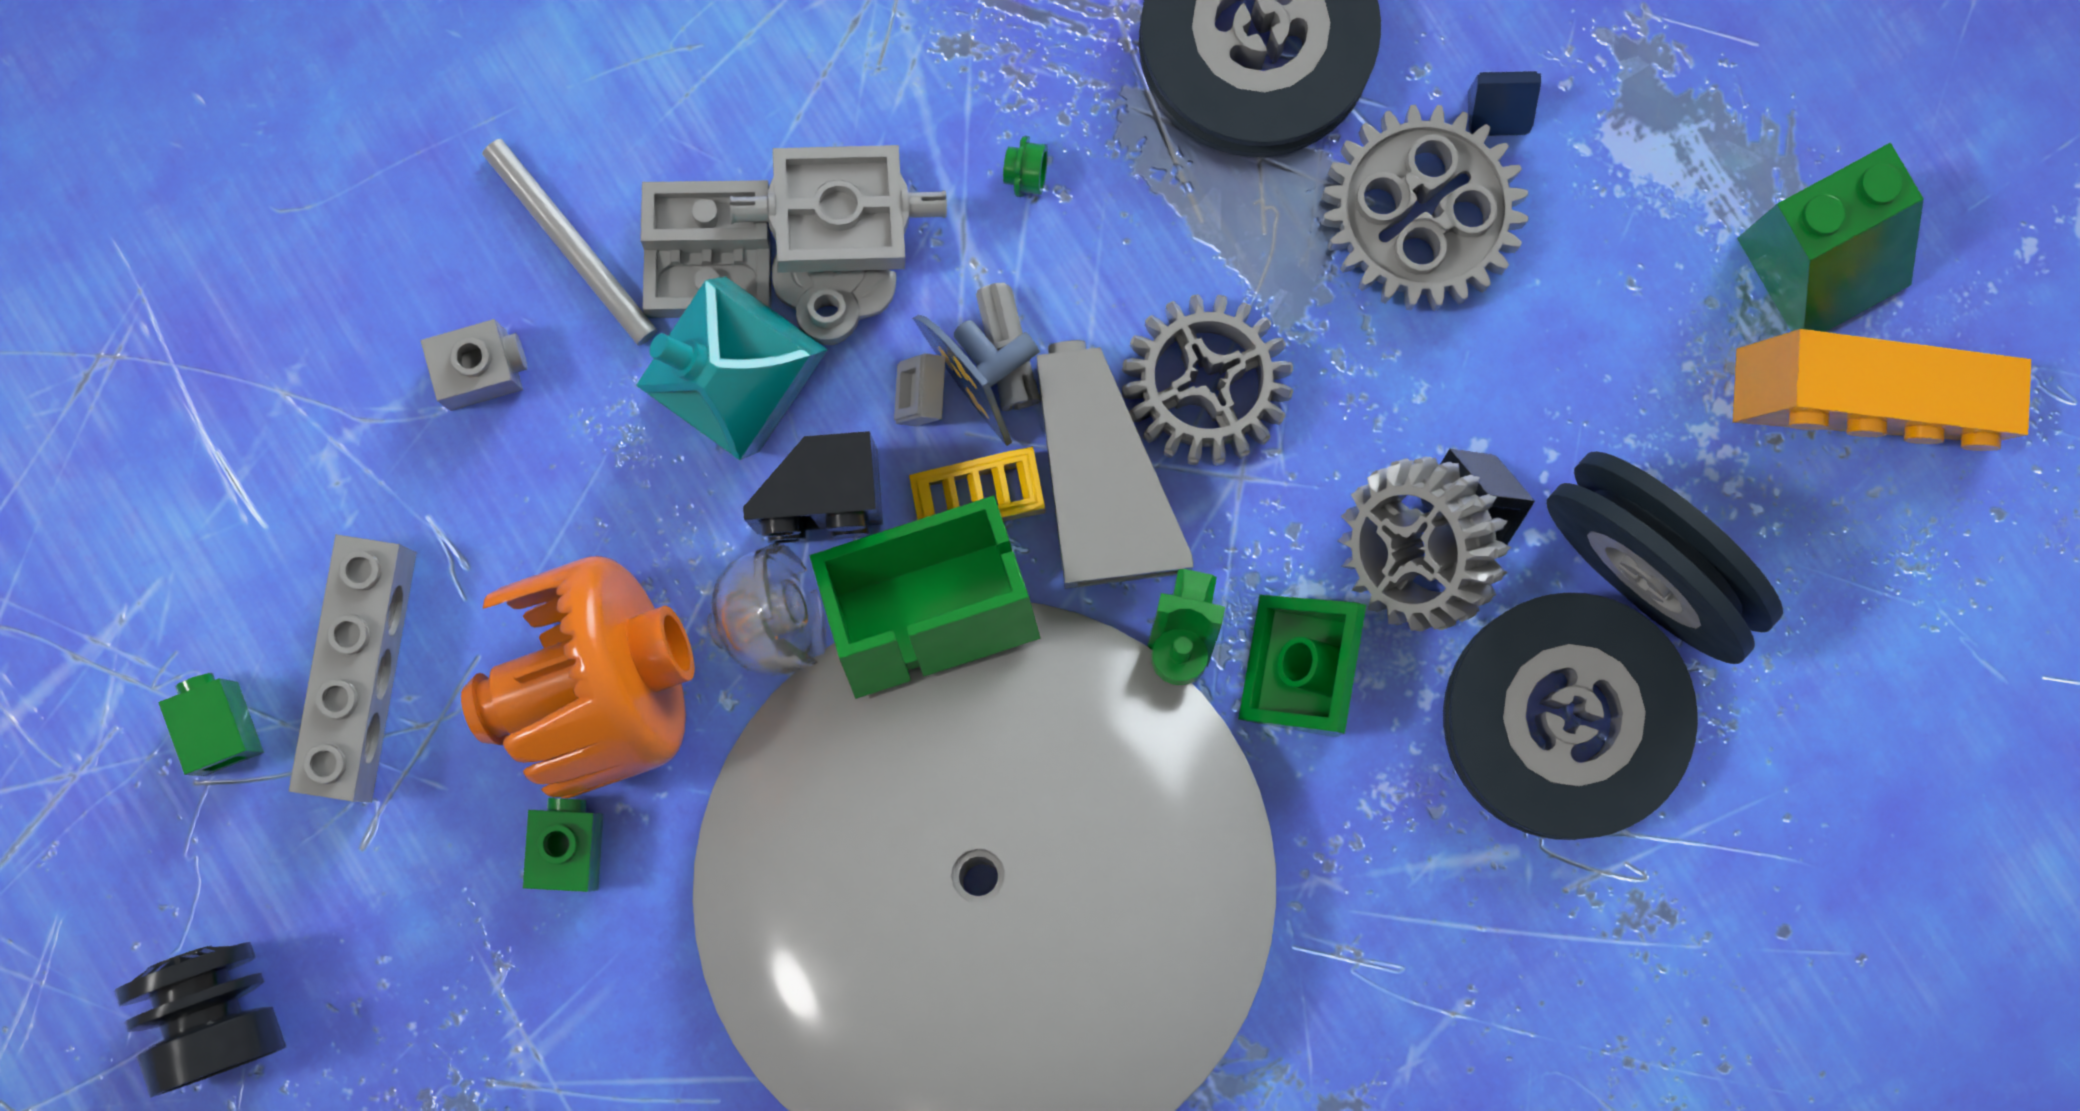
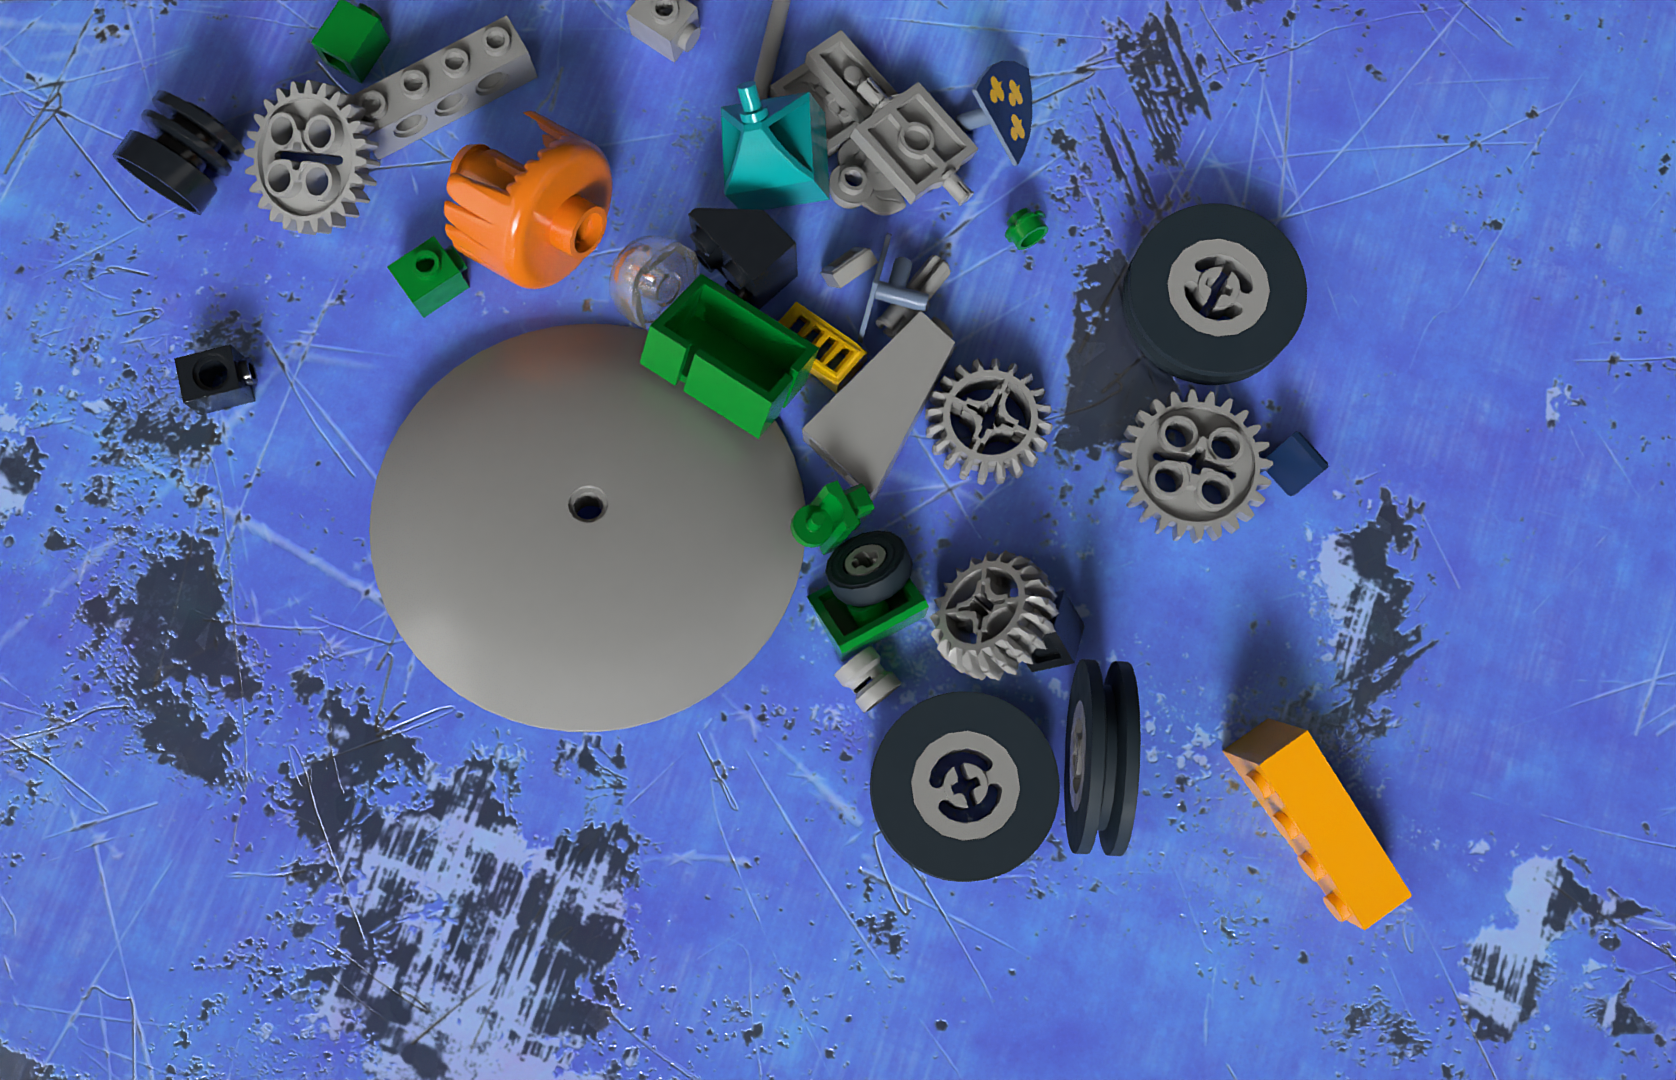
camera: 50 degrees right, 5 degrees down
green slope [1737,142,1924,332] -> none
none -> light grey gear [244,80,380,235]
none -> black bush [825,530,913,606]
none -> light grey wheel [834,645,902,713]
none -> dark blue shield [956,61,1032,166]

